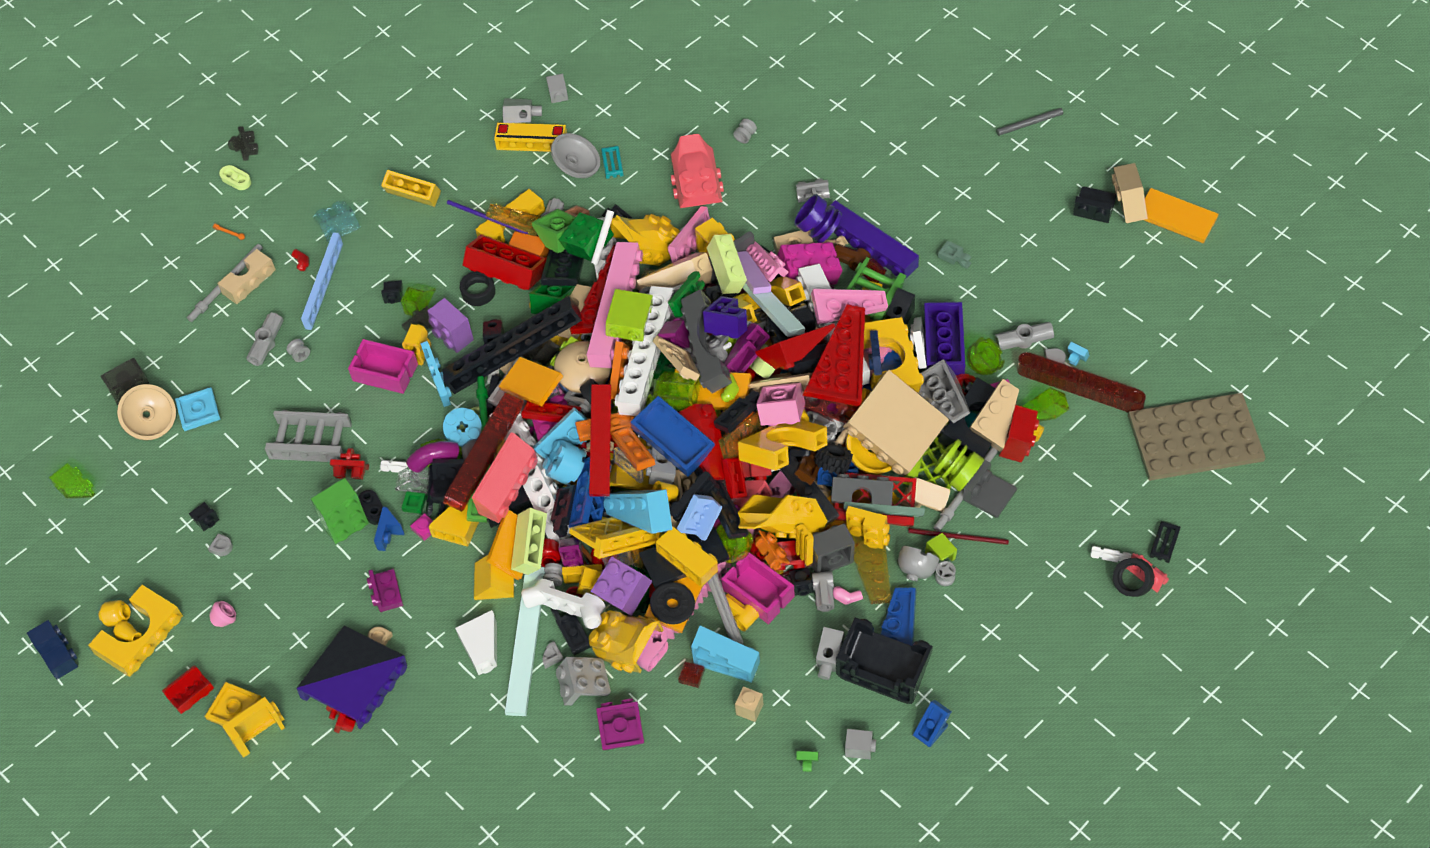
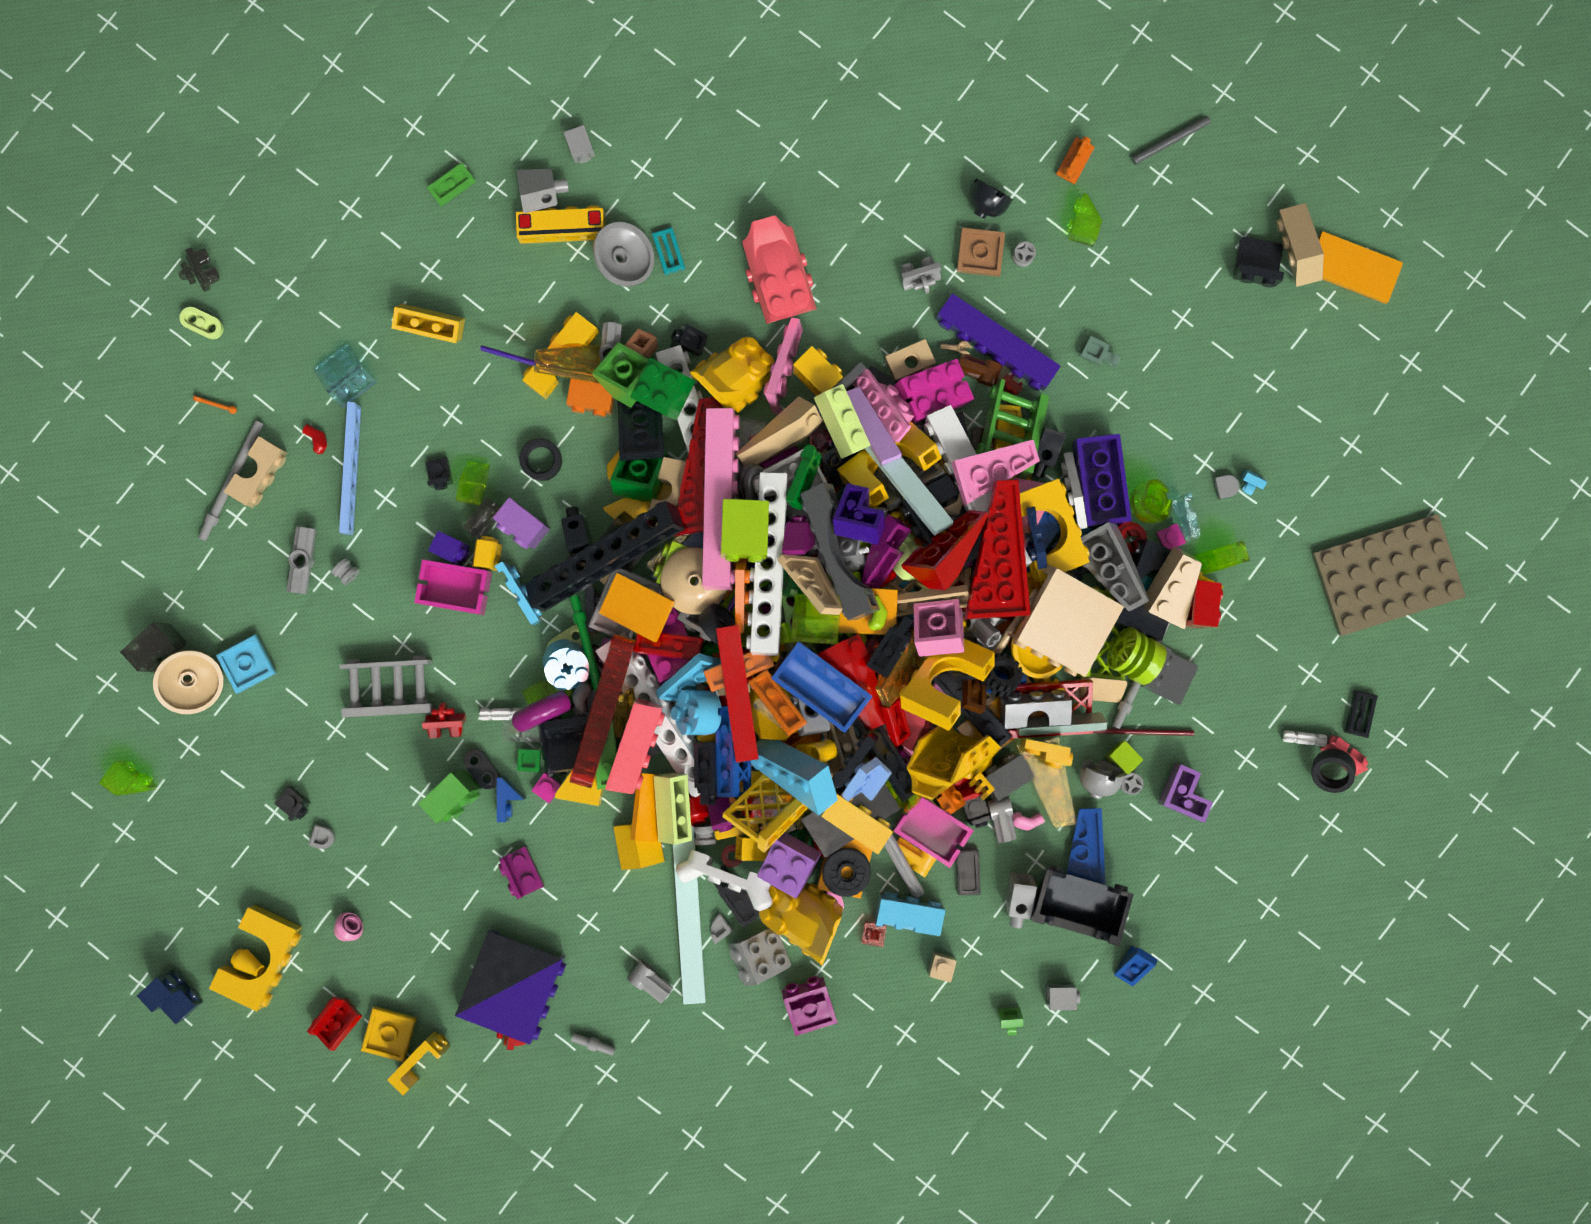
camera: 15 degrees left, 30 degrees up
yellow head [99,600,131,627] -> none
tan tile [367,627,393,645] -> none
white slope [455,610,497,675] -> none
red brick [462,235,547,290] -> none
white bar [591,210,614,265] -> none
light grey wheel [733,119,757,143] -> none
dark purple wheel [794,194,842,243] -> none
light grey piece [995,322,1054,351] -> none
clear red beam [1017,352,1146,413] -> none
none -> bright green plate [427,163,476,207]
none -> dark purple brick [428,531,471,565]
none -> light grey bar [571,1033,616,1056]
none -> light grey piece [627,960,673,1004]
none -> medium nougat plate [957,228,1005,277]
none -> tile [957,850,981,895]
none -> black cylinder [968,178,1013,219]
none -> light grey wheel [1012,242,1036,267]
none -> orange hinge [1056,136,1095,185]
none -> clear neon green slope [1066,193,1103,247]
none -> medium lavender brick [1158,763,1213,823]
none -> clear light blue wing [1172,493,1200,541]

